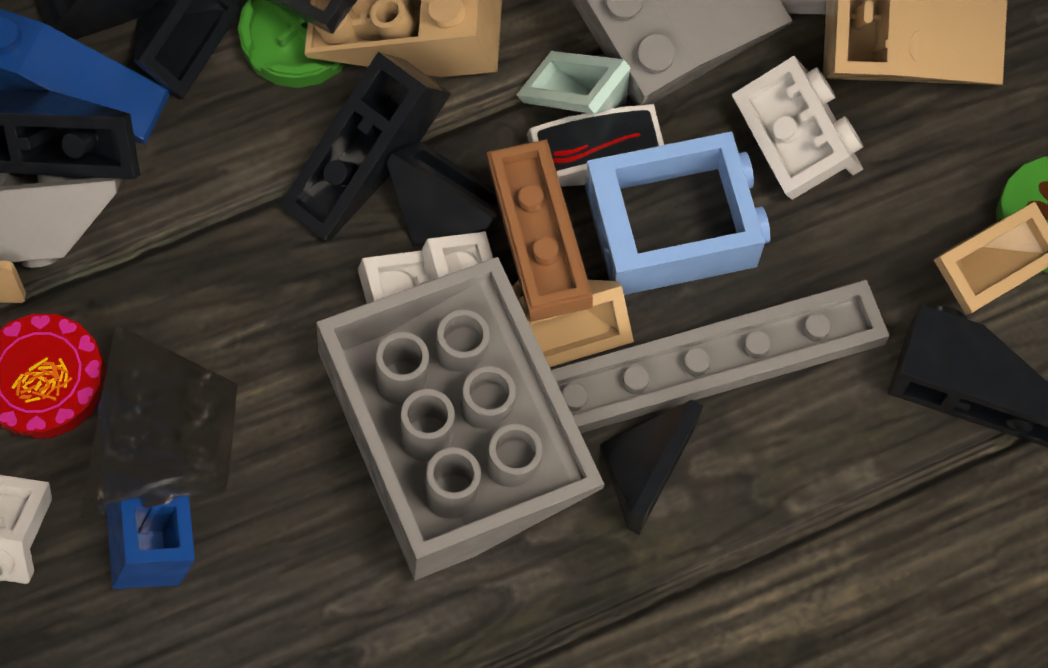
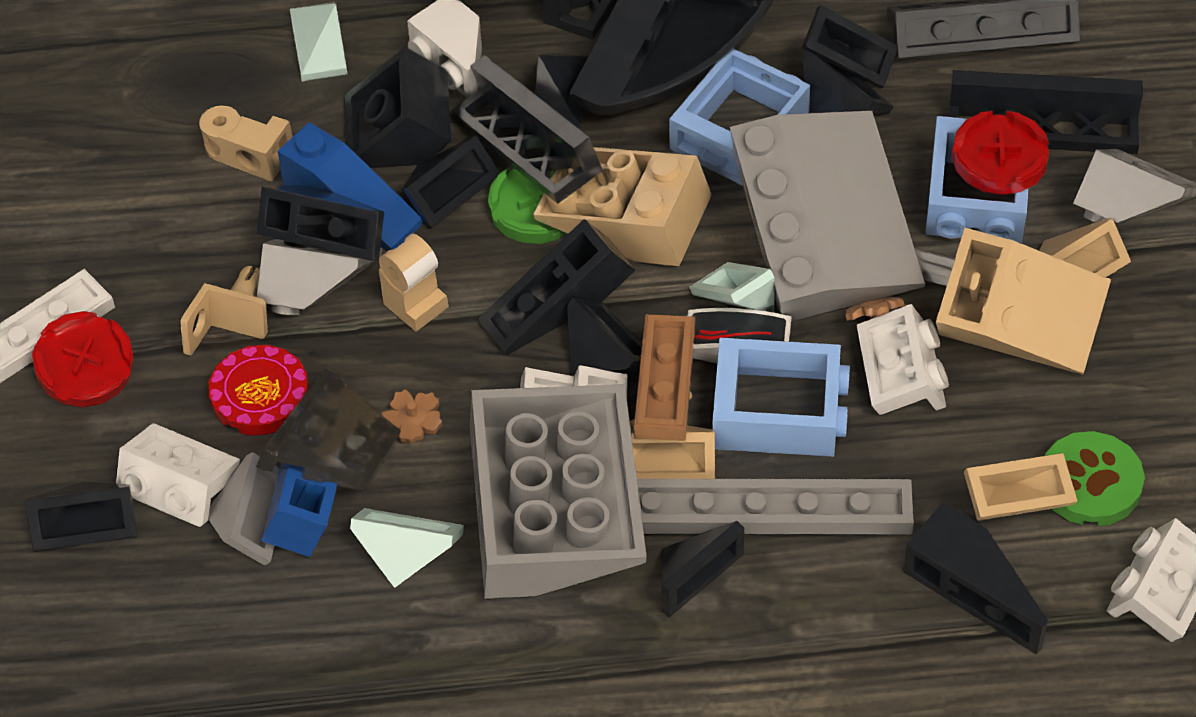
camera: 20 degrees right, 15 degrees down
none -> light grey slope [208,452,280,565]
none -> light aqua slope [350,508,464,588]
none -> tan leg [379,233,449,332]
none -> medium nougat plant [381,389,443,444]
none -> medium nougat plant [845,297,905,321]

